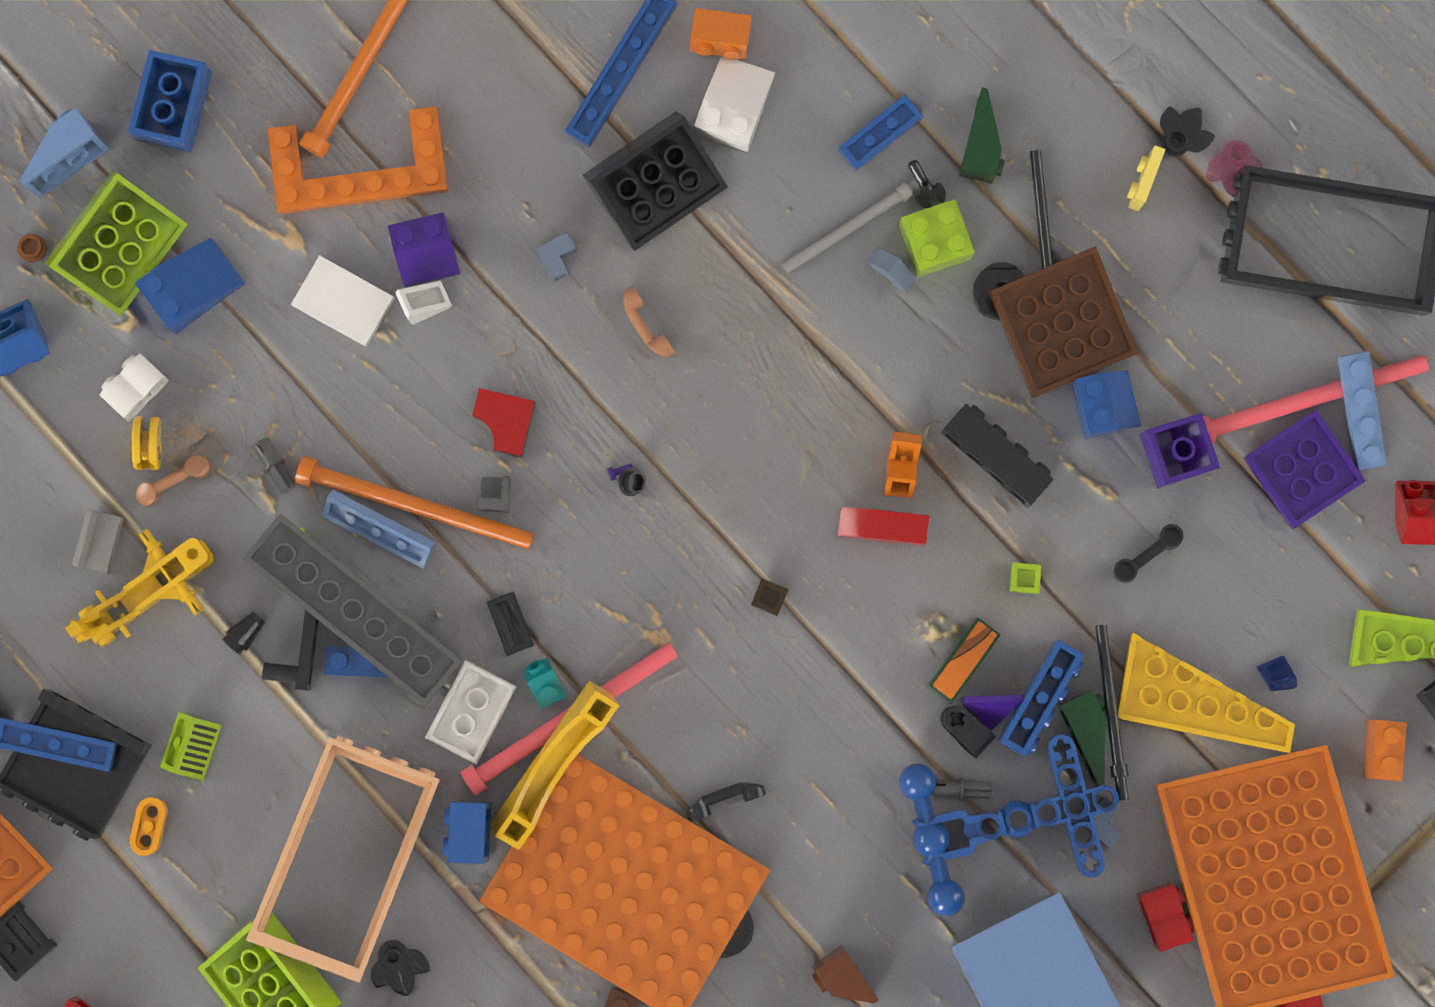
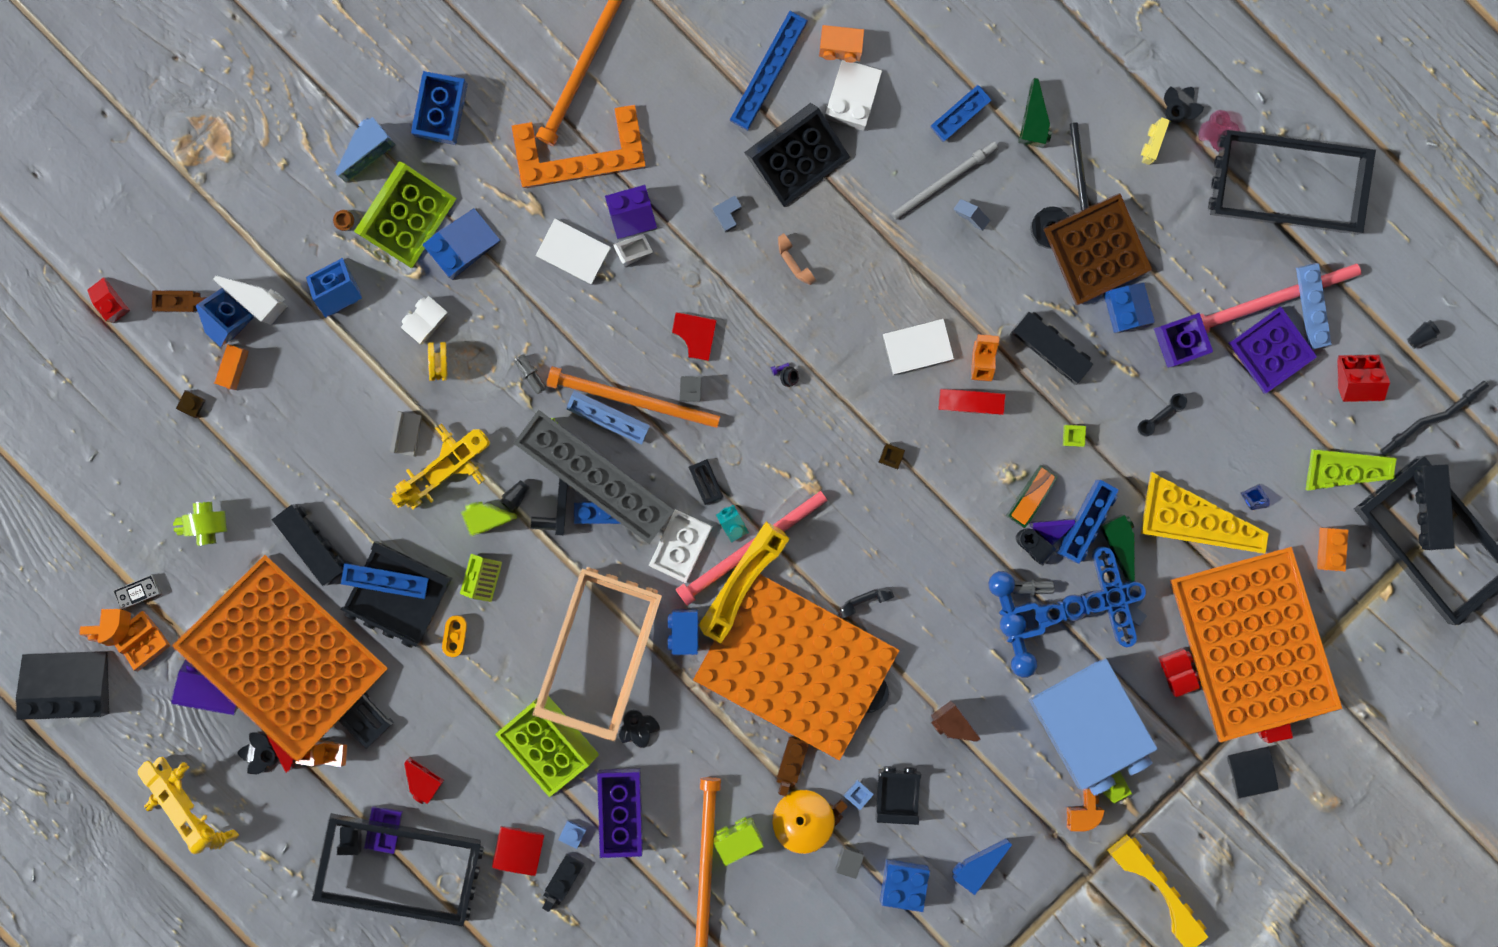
camera: 10 degrees left, 5 degrees up
nougat bar [136,455,211,507] -> none
lime brick [899,199,975,278] -> none
black bar [908,160,946,209] -> none
black bar [1095,625,1129,801] -> none
none -> lime slope [461,501,517,536]
none -> white tile [883,319,954,375]

